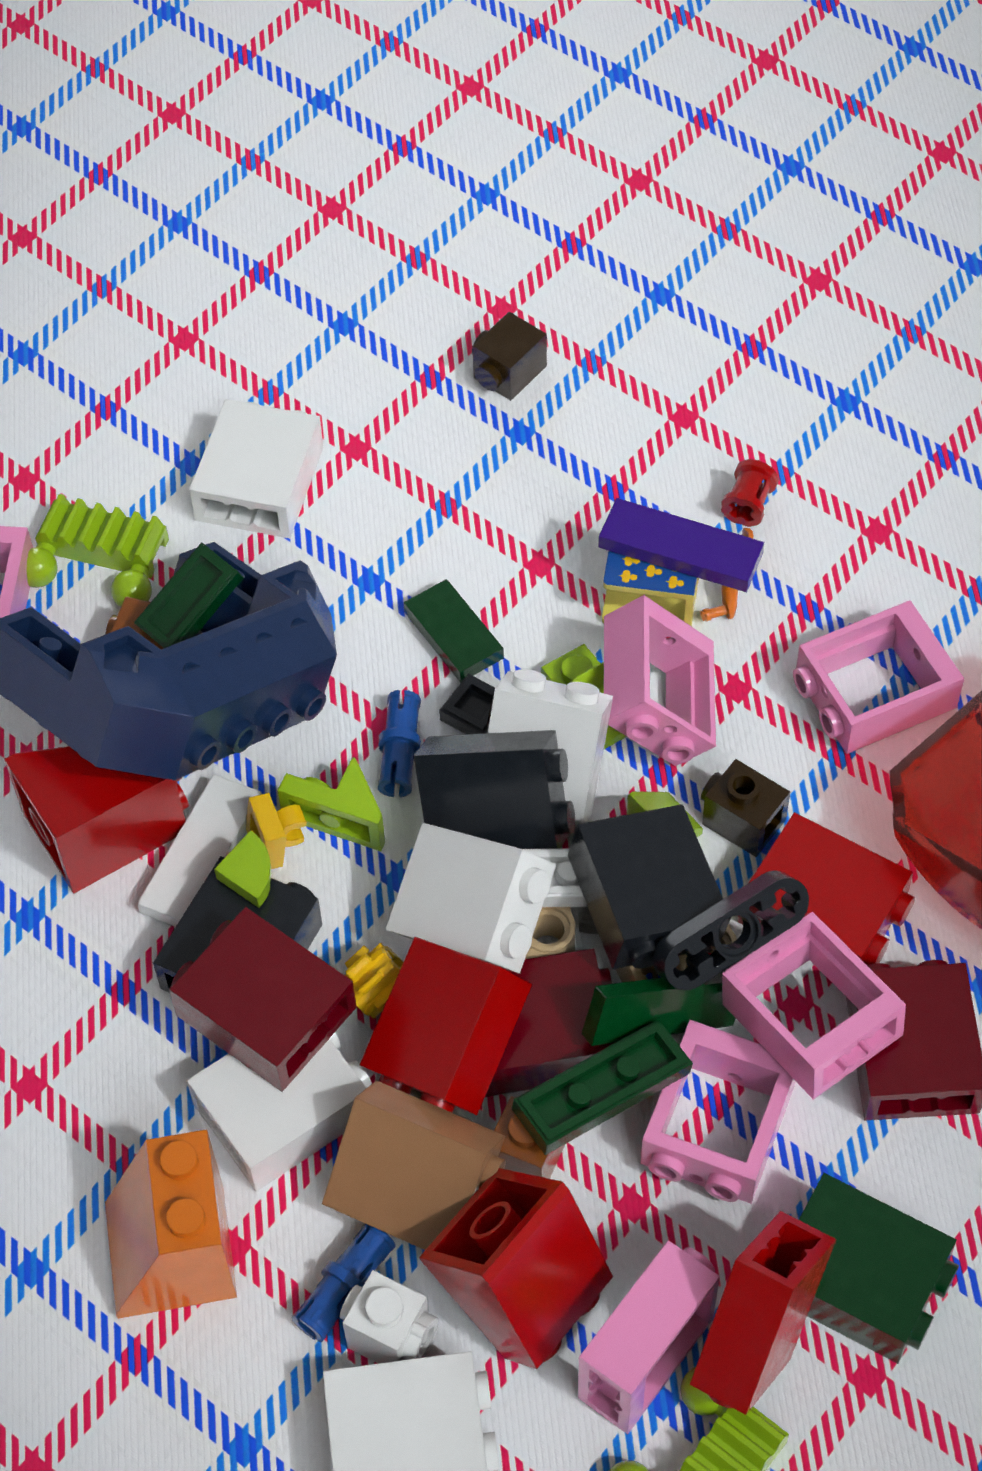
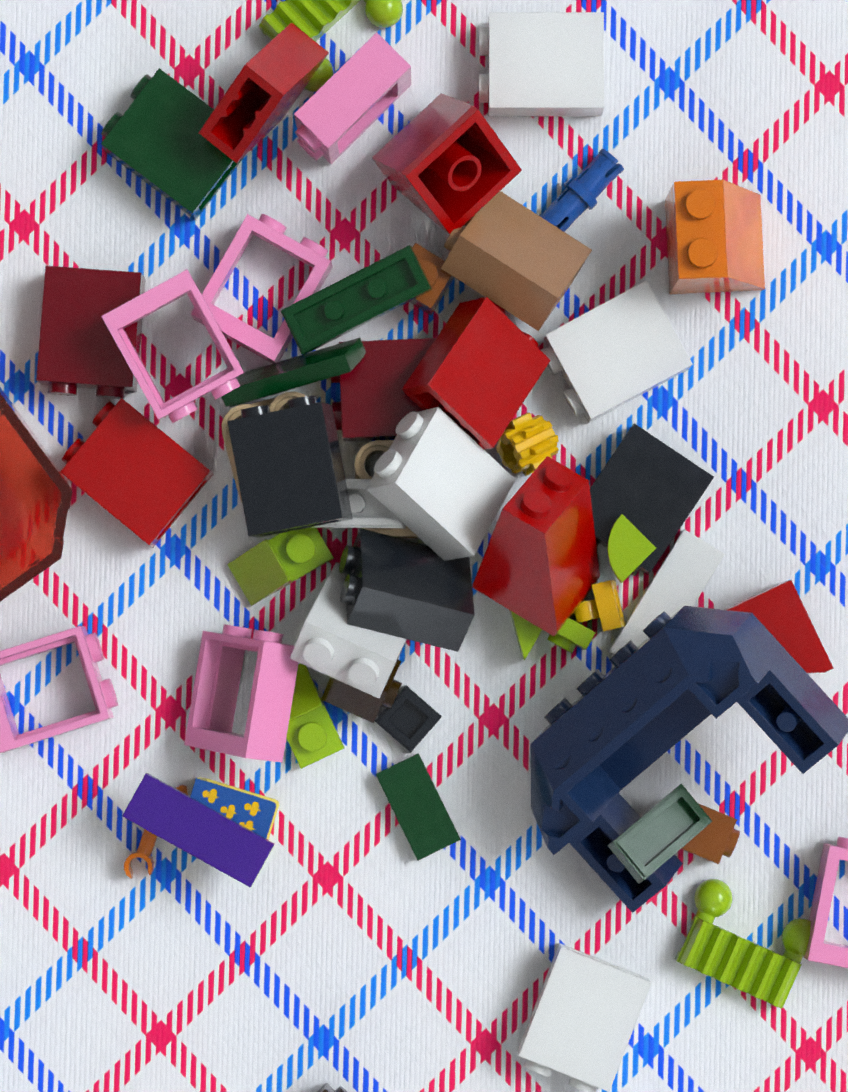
camera: 175 degrees left, 30 degrees up
dark red brick [169,907,357,1092] -> none
white brick [340,1270,439,1364] -> none
blue pin [377,690,421,797] -> none
black beam [653,871,809,990] -> none
dark brown brick [701,759,790,857] -> none
red bush [721,459,779,527] -> none
none -> red slope [472,456,600,637]

